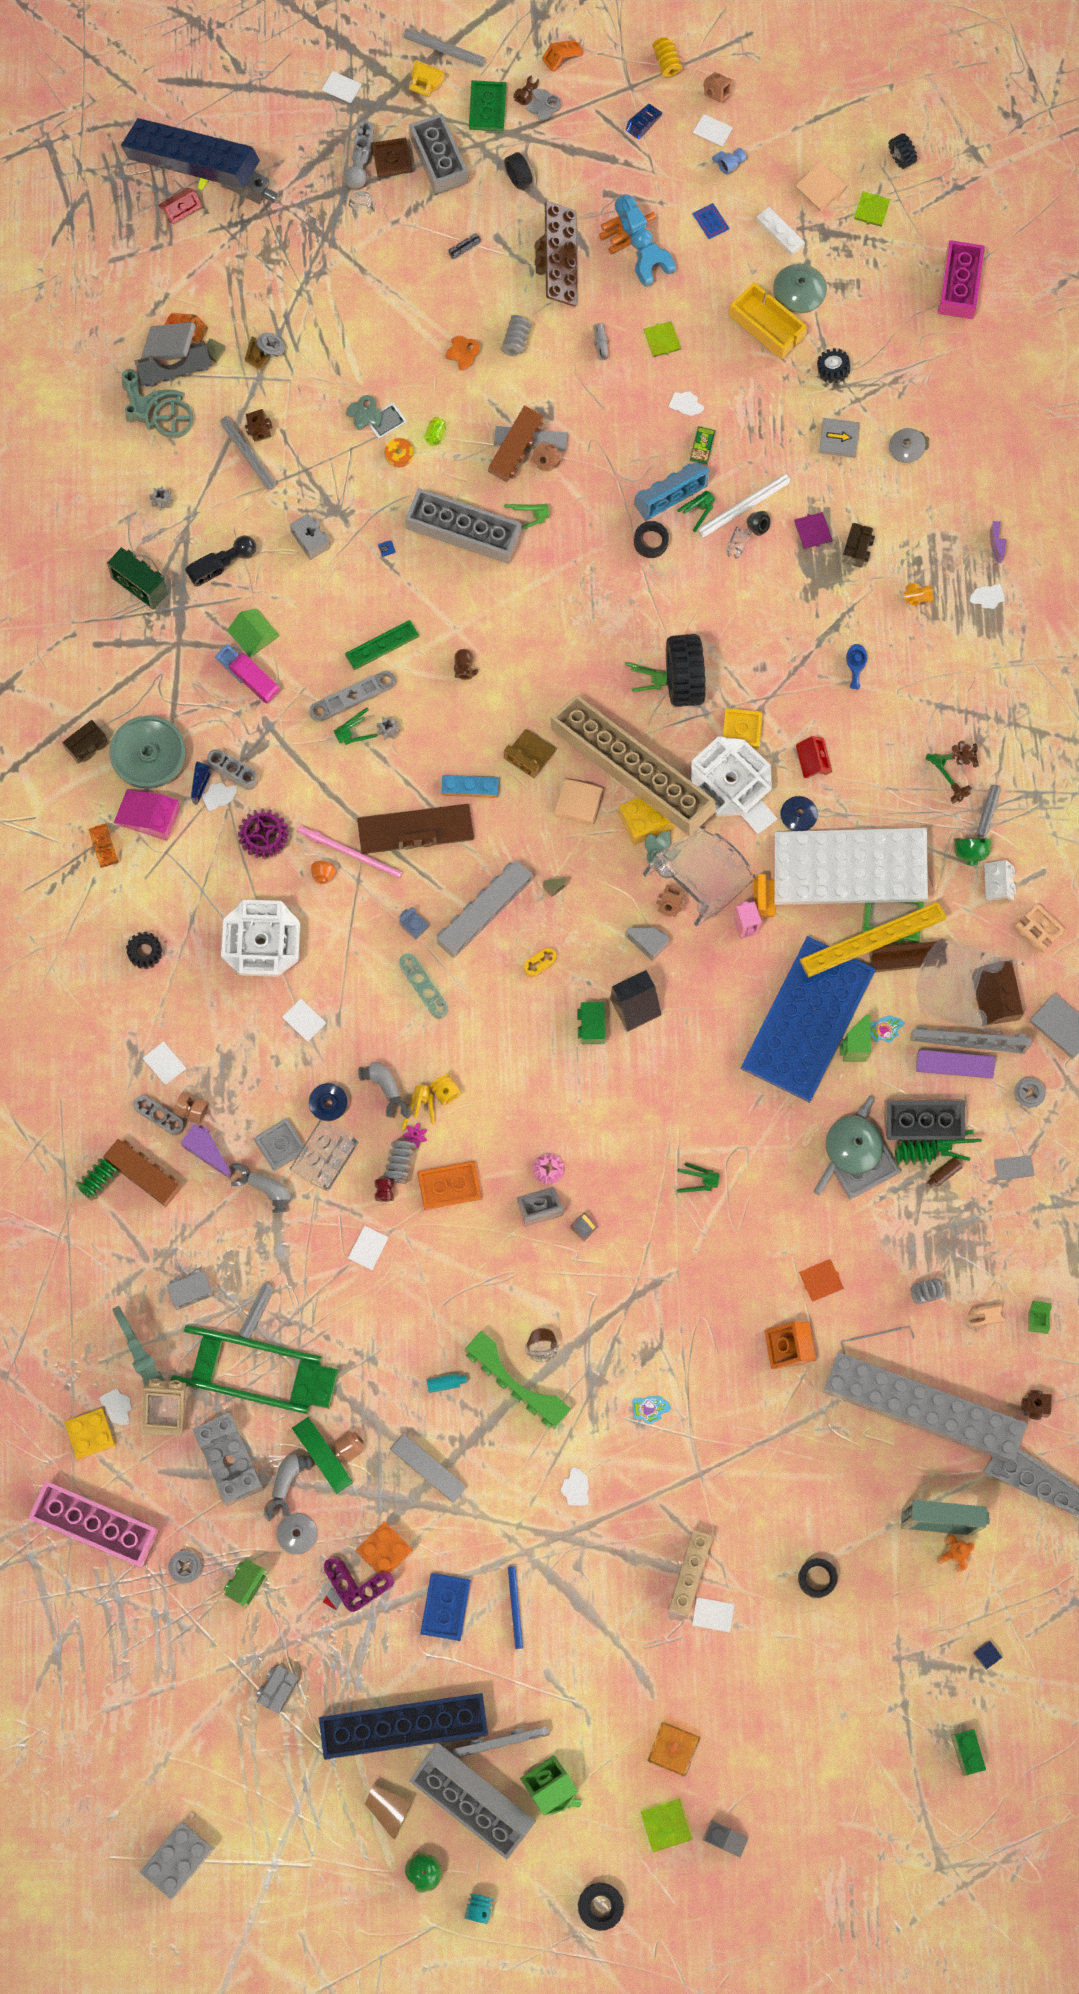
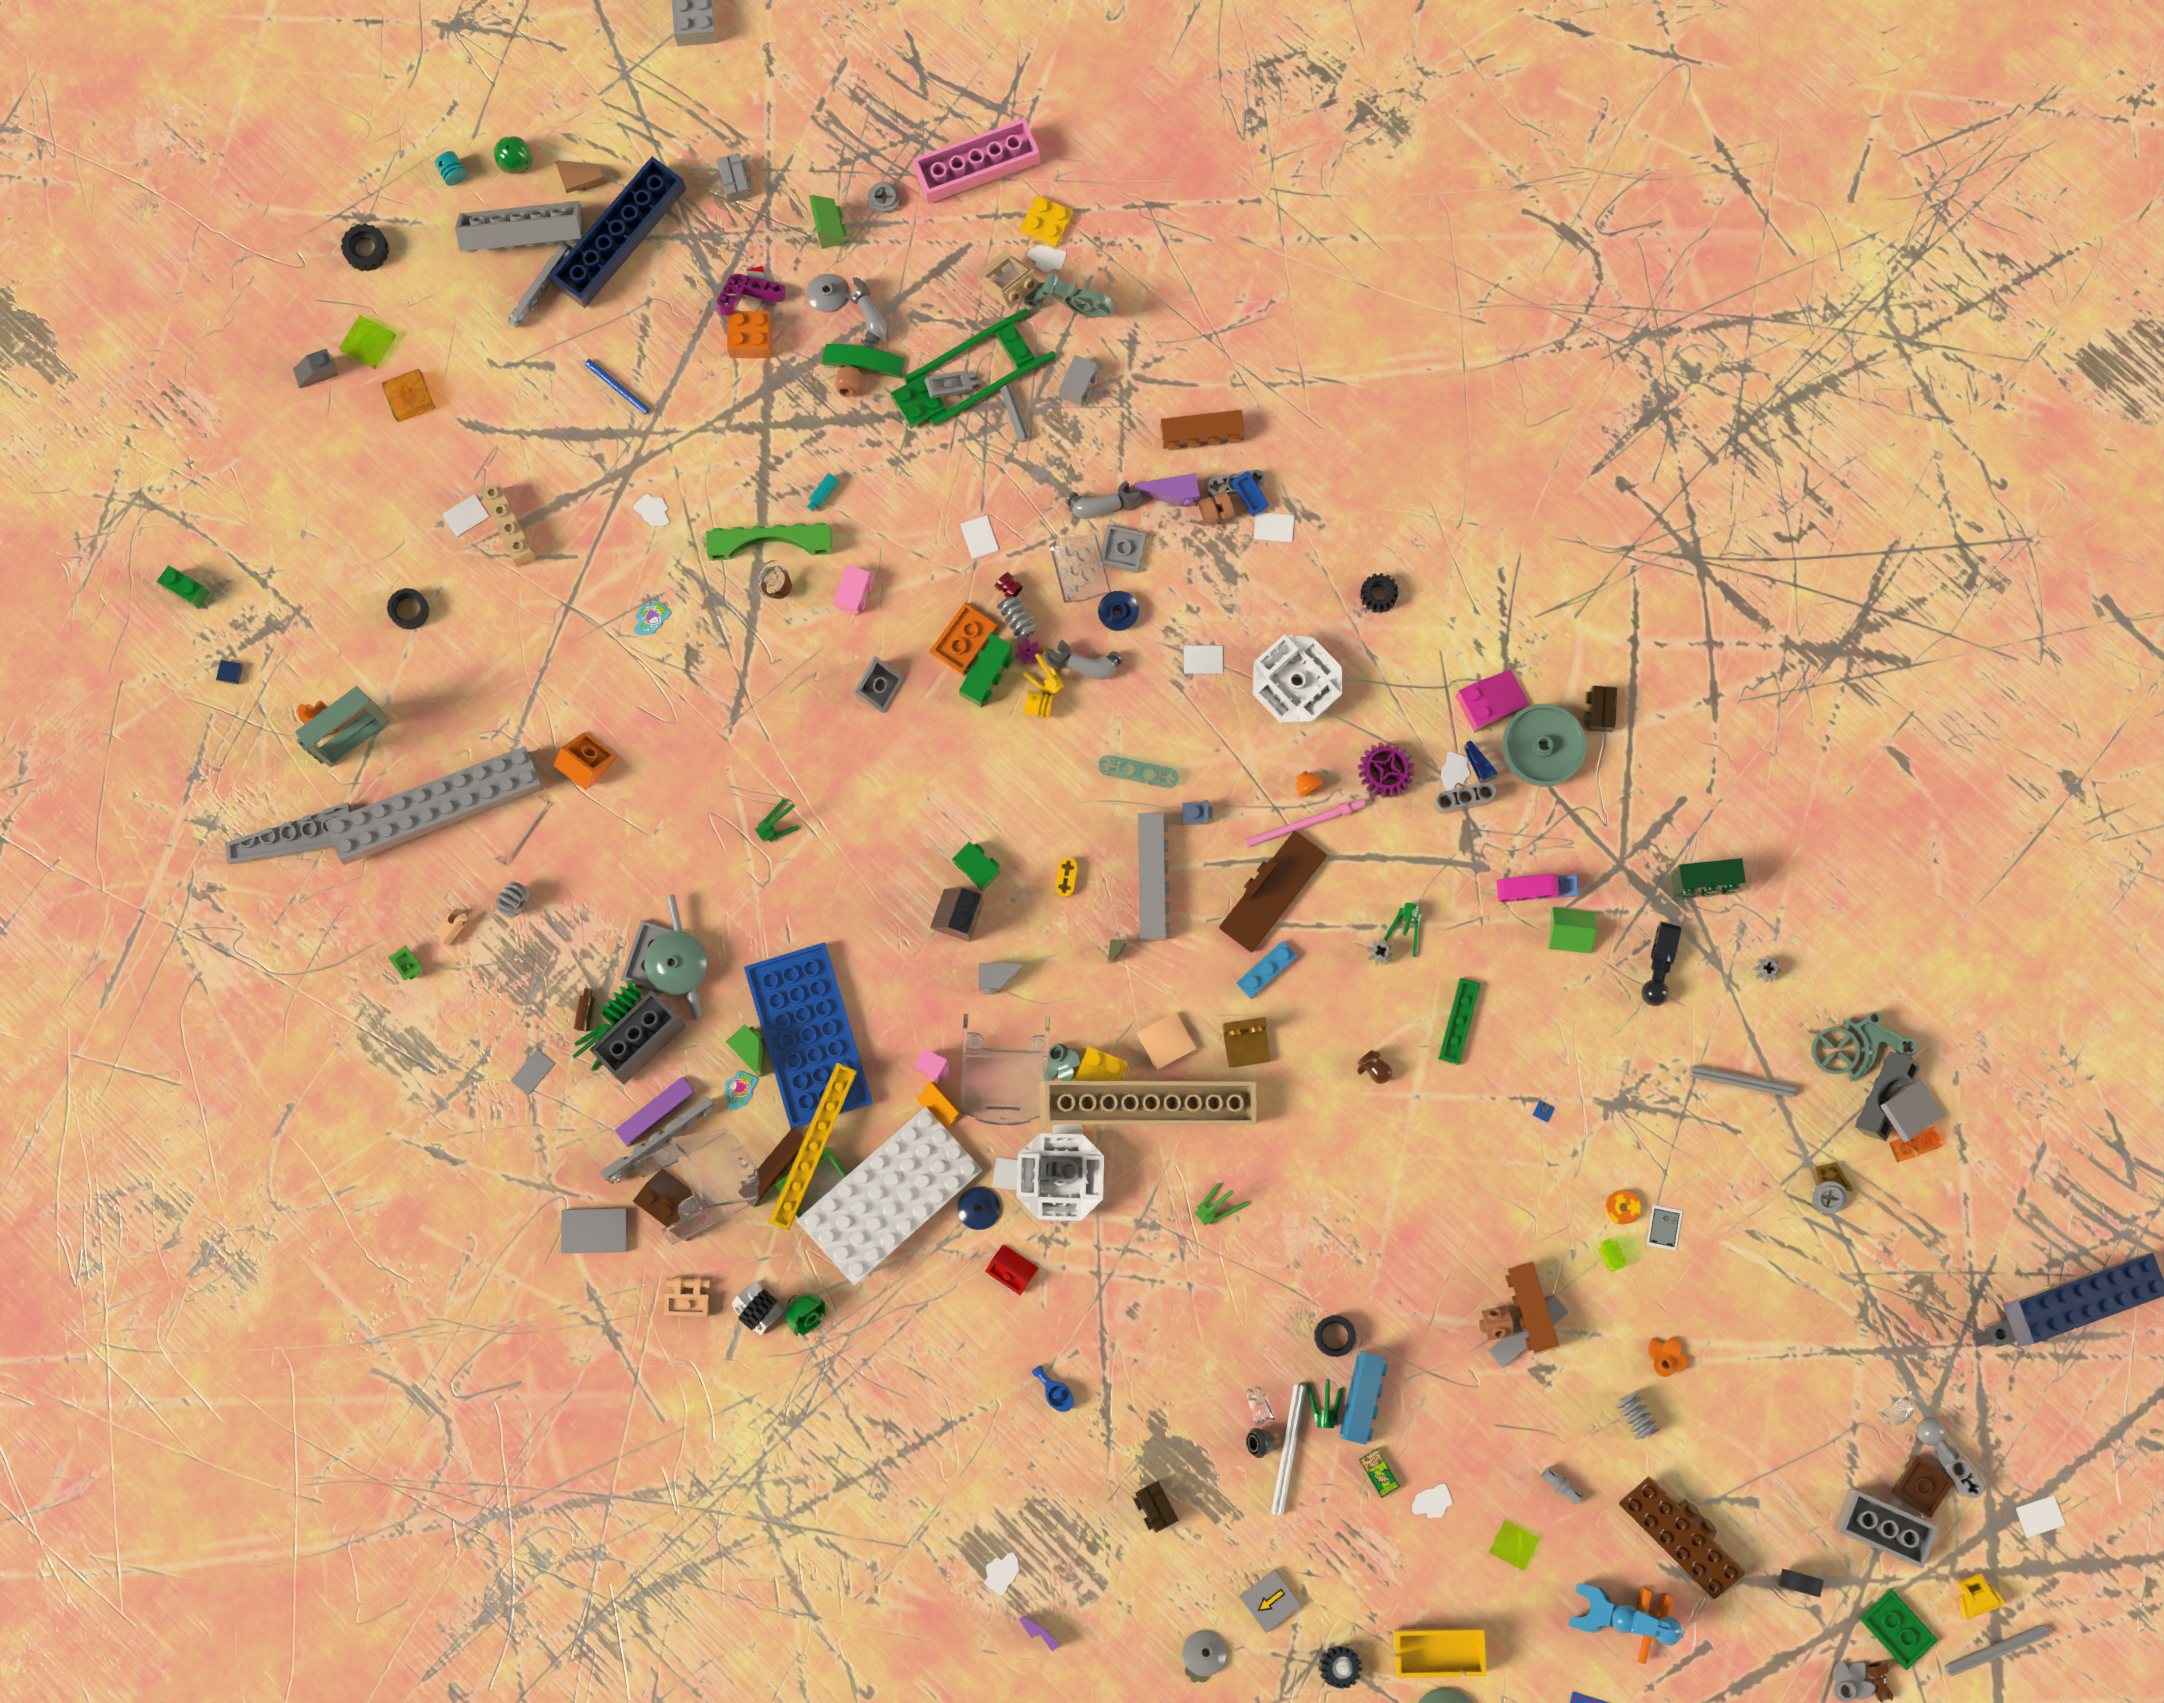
camera: 140 degrees right, 5 degrees up
green piece [76,1158,119,1202] -> none
clear orange bracket [89,824,119,868] -> none
panel [158,188,202,224] -> none
light grey plate [192,1413,264,1507] -> none
olive tile [207,338,226,363] -> none
reddish brown brick [245,409,273,442] -> none
light grey brick [290,513,330,560] -> none
light grey piece [309,670,395,722] -> none
sand green plate [346,395,381,430] -> none
light grey slope [390,1433,467,1503] -> none
light grey brick [405,488,522,564] -> none
blue tile [420,1573,471,1641] -> none
axle [448,233,481,259] -> none
bright green plant [504,504,549,530] -> none
bright green piece [520,1755,581,1815] -> none
bright pink gear [533,1153,564,1184] -> none
slope [570,1212,598,1241] -> none
nougat brick [656,884,685,917] -> none
black tyre [666,634,706,707] -> none
yellow plate [723,708,763,749] -> none
magenta piece [794,512,833,549] -> none
clear orange piece [799,1259,844,1302] -> none
light orange plate [904,583,934,606] -> none
reddish brown plant [926,740,979,804] -> none
light grey axle [976,785,1001,837] -> none
light grey gear [1014,1078,1045,1109] -> none
reddish brown brick [1021,1390,1052,1420] -> none
none -> black tyre [738,1289,778,1331]
none -> bright pink brick [833,565,874,615]
none -> light grey hinge [924,370,980,399]
none -> green wedge [959,633,1014,707]
none -> dark grey piece [1038,1158,1080,1183]
none -> blue tile [1230,470,1269,516]

